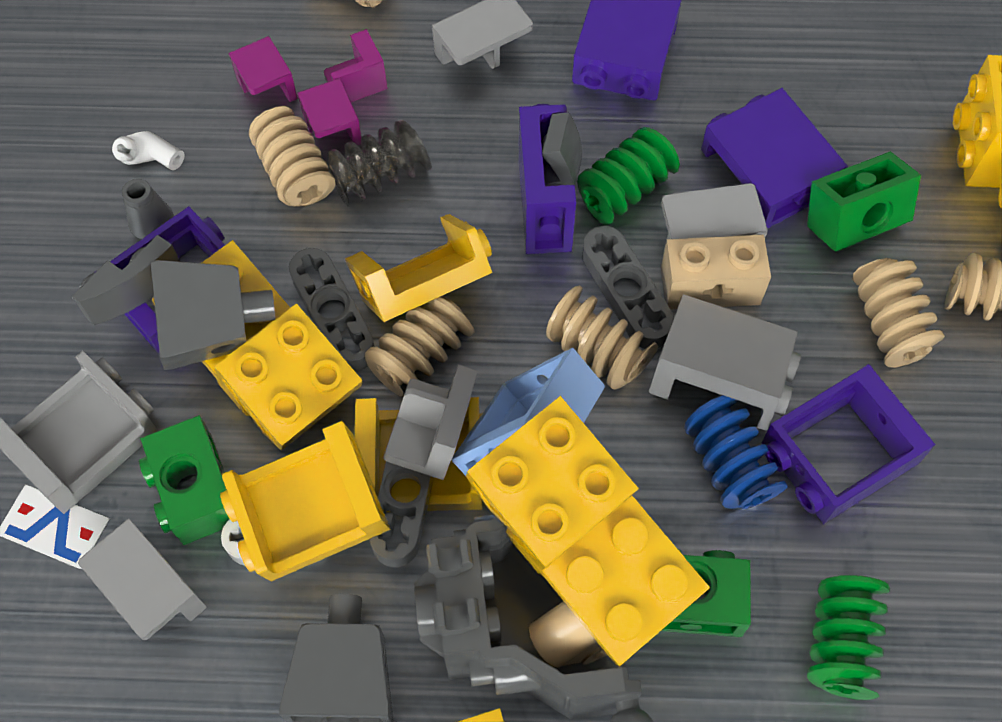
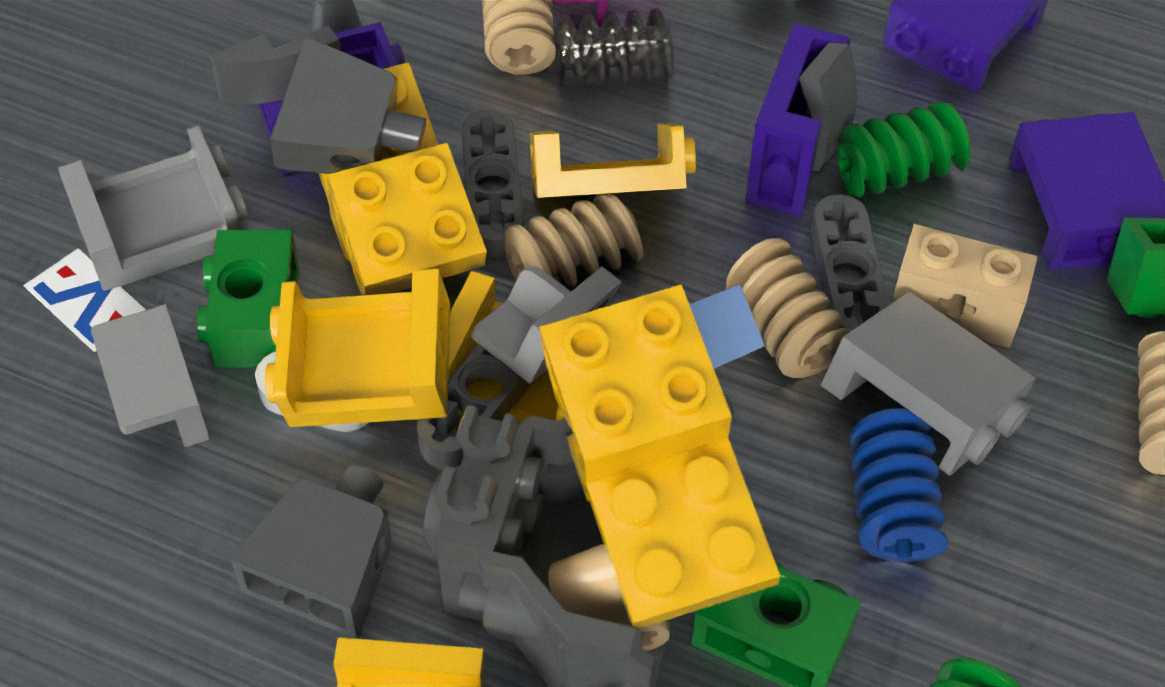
camera: 20 degrees right, 10 degrees down
light grey panel [661,183,768,251] -> none
dark purple window [761,364,936,524] -> none

